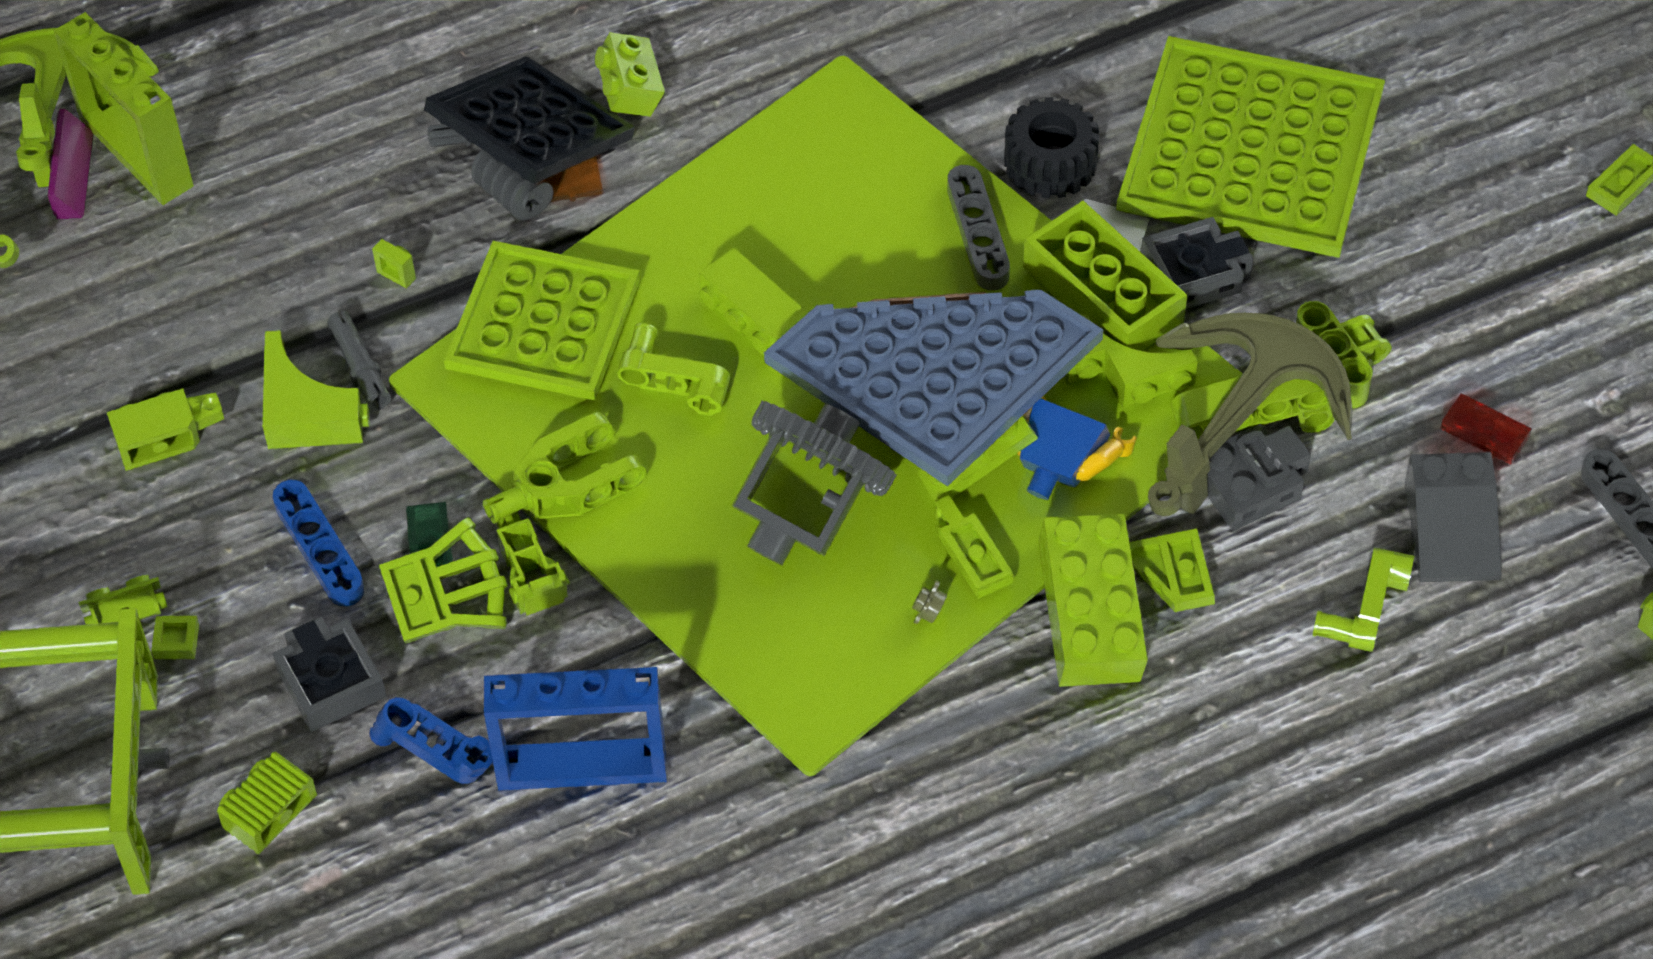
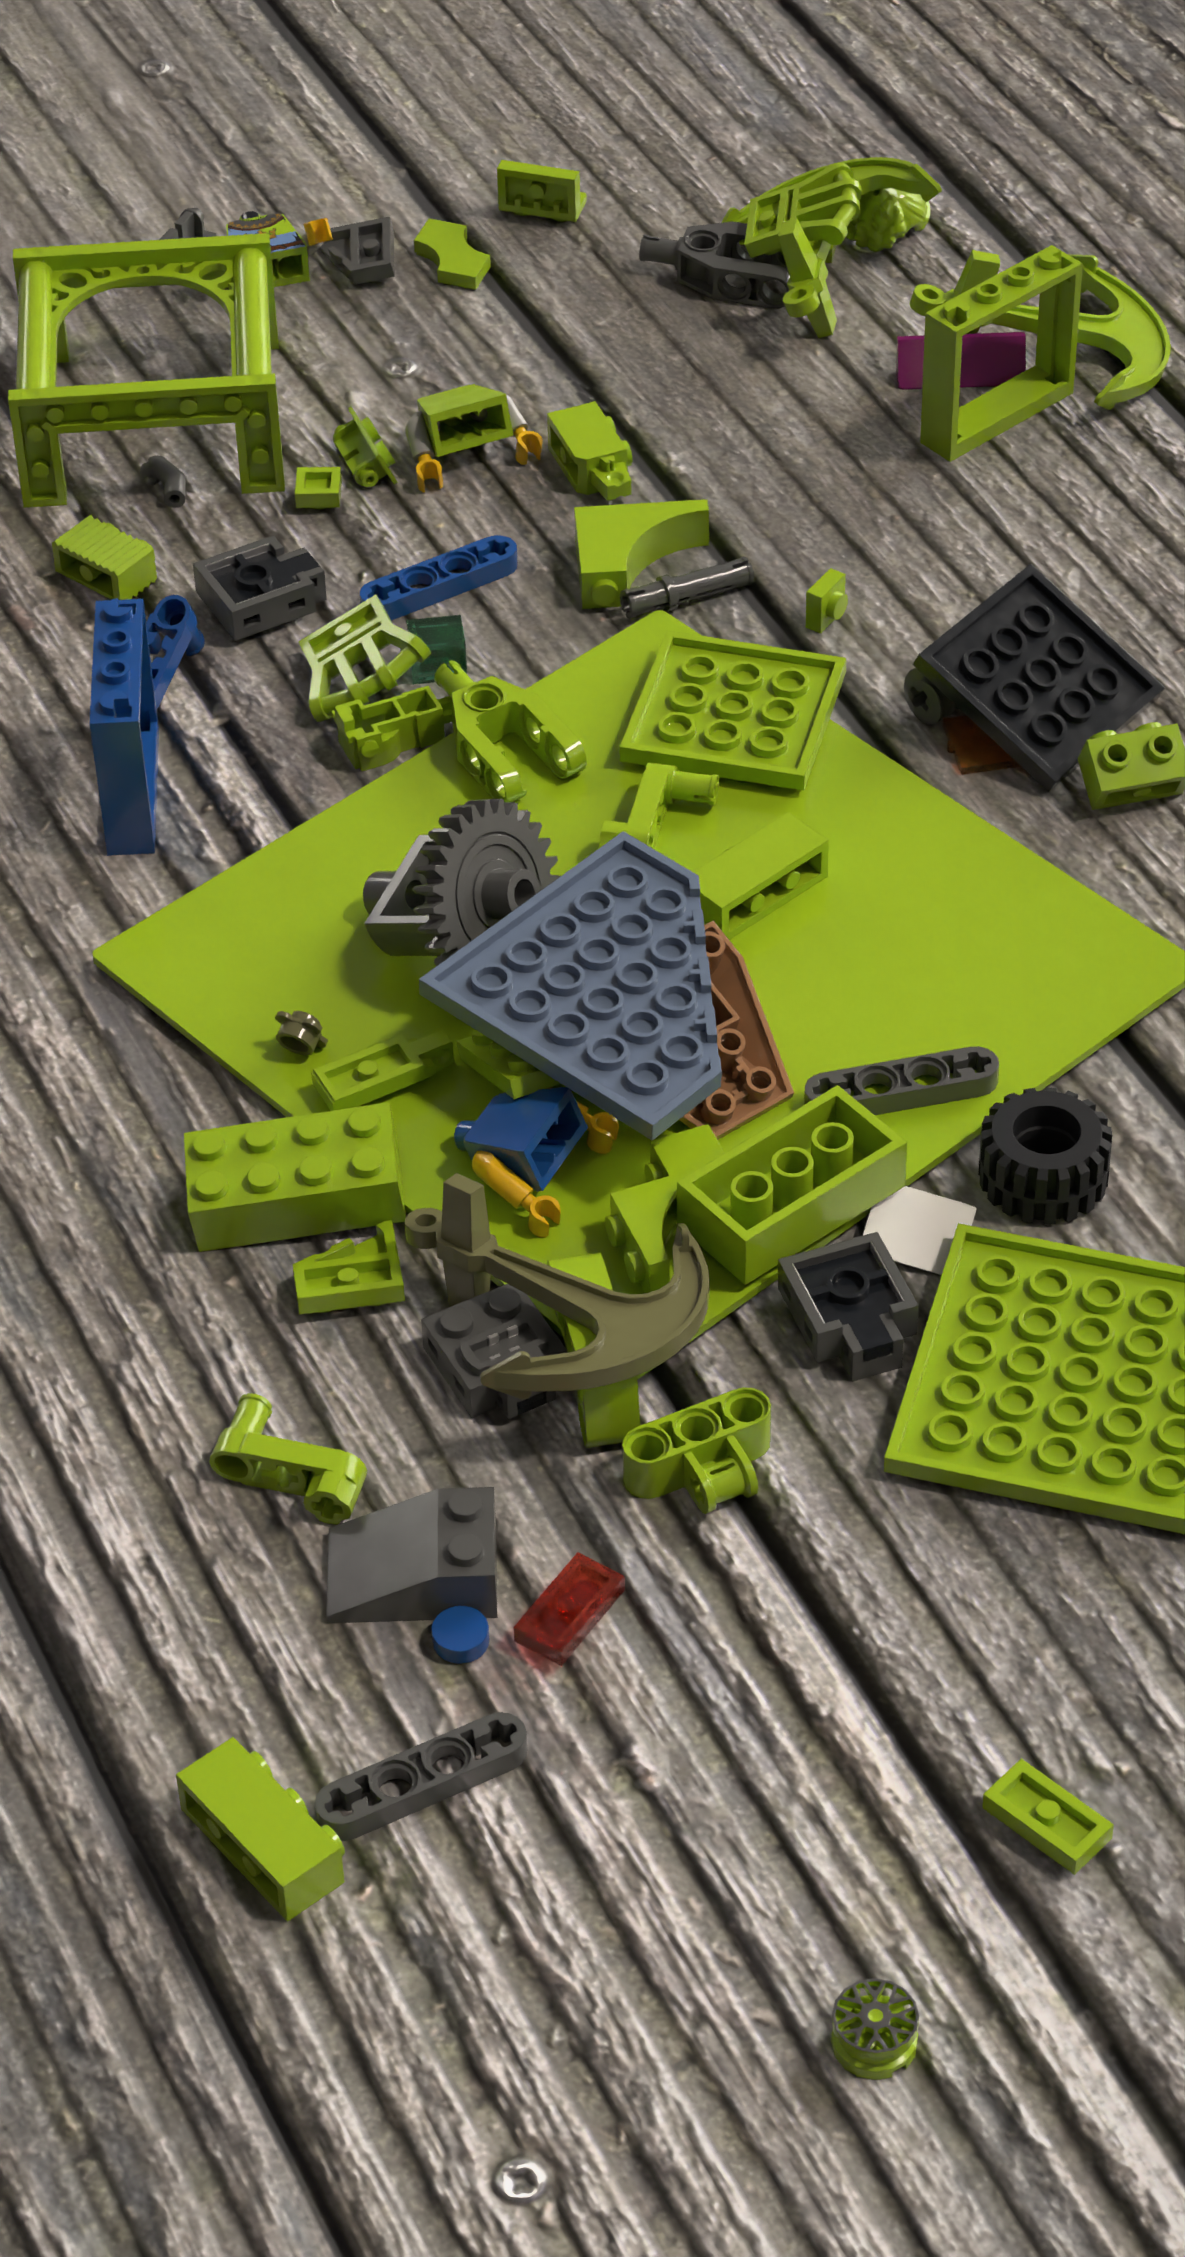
camera: 90 degrees right, 10 degrees down
none -> lime torso [405,384,543,493]
none -> blue tile [432,1606,489,1664]

